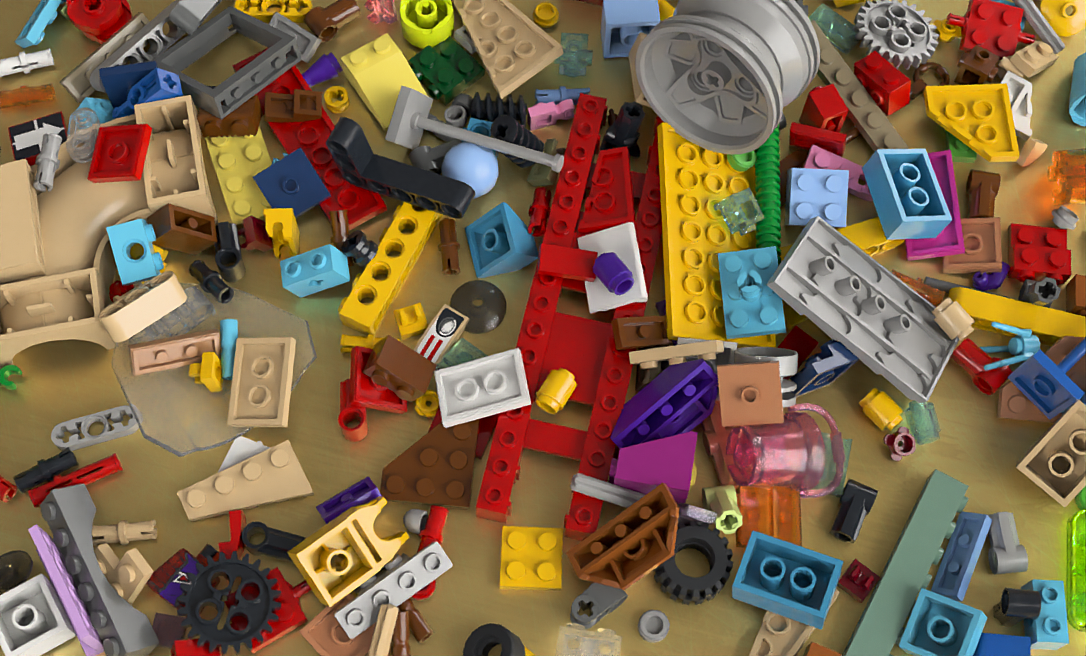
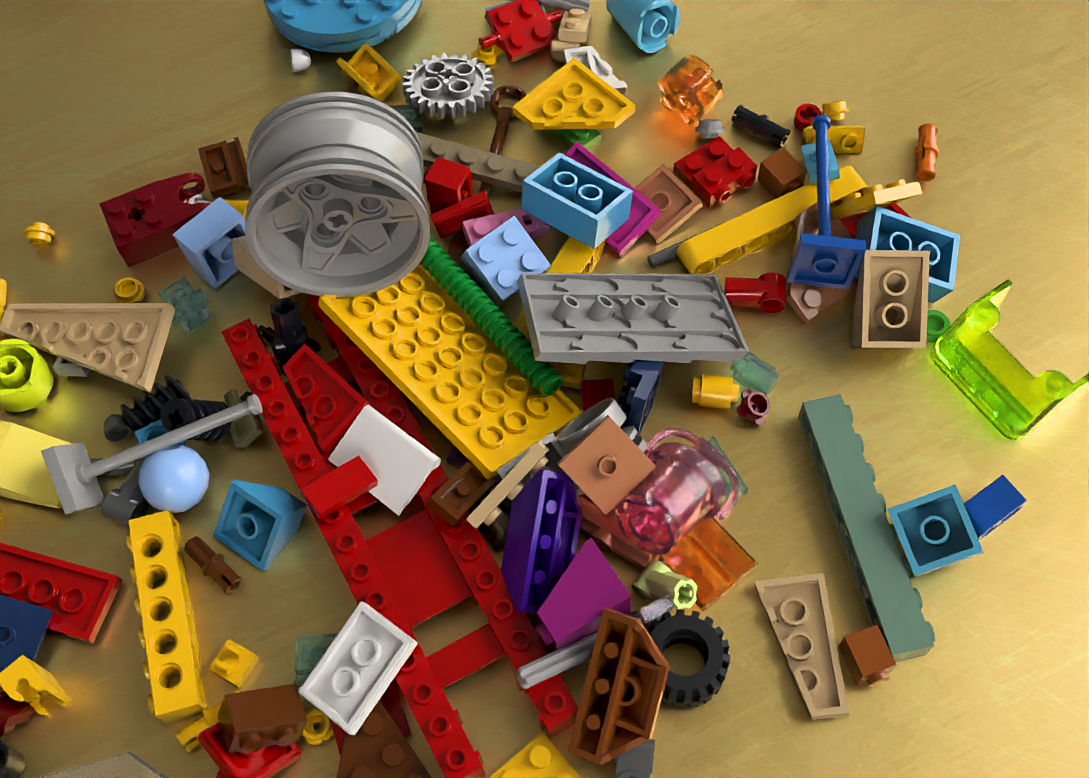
camera: 35 degrees left, 5 degrees down
medium azure brick [280,244,350,298] -> none
black beam [326,117,475,219] -> none
reddish brown pin [329,210,354,267] -> none
black wheel [341,230,378,267] -> none
dark green plate [409,36,485,106] -> none
slope [414,304,470,368] -> none
light grey hinge [444,105,467,128] -> none
clear smoke dish [450,280,507,334] -> none
bright pink plate [527,99,575,131] -> none
red pin [527,187,552,237] -> none
medium blue pin [535,86,590,105] -> none
yellow brick [536,368,577,414] -> none
dark purple brick [593,252,634,295] -> none
light grey tile [638,610,670,643] -> none
clear light blue brick [713,188,765,236] -> none
medium azure plate [718,246,786,339] -> none
bright green tile [727,150,756,172] -> none
dark azure brick [732,530,843,630] -> none
black piece [830,478,878,543] -> none
dark red tile [837,559,880,603] -> none
red brick [854,51,911,116] -> none
clear orange pin [891,269,946,307] -> none
tan brick [931,297,975,341] -> none
medium blue plate [931,511,992,602] -> none
reddish brown brick [954,45,999,85] -> none
reddish brown piece [966,169,1001,218] -> none
dark purple arm [972,261,1010,291] -> none
medium azure plant [980,322,1040,370] -> none
light grey piece [988,511,1028,574] -> none
black piece [993,588,1041,627] -> none
tan tile [1015,138,1048,166] -> none
dark grey piece [1018,277,1061,308] -> none
medium azure brick [1021,579,1069,650] -> none

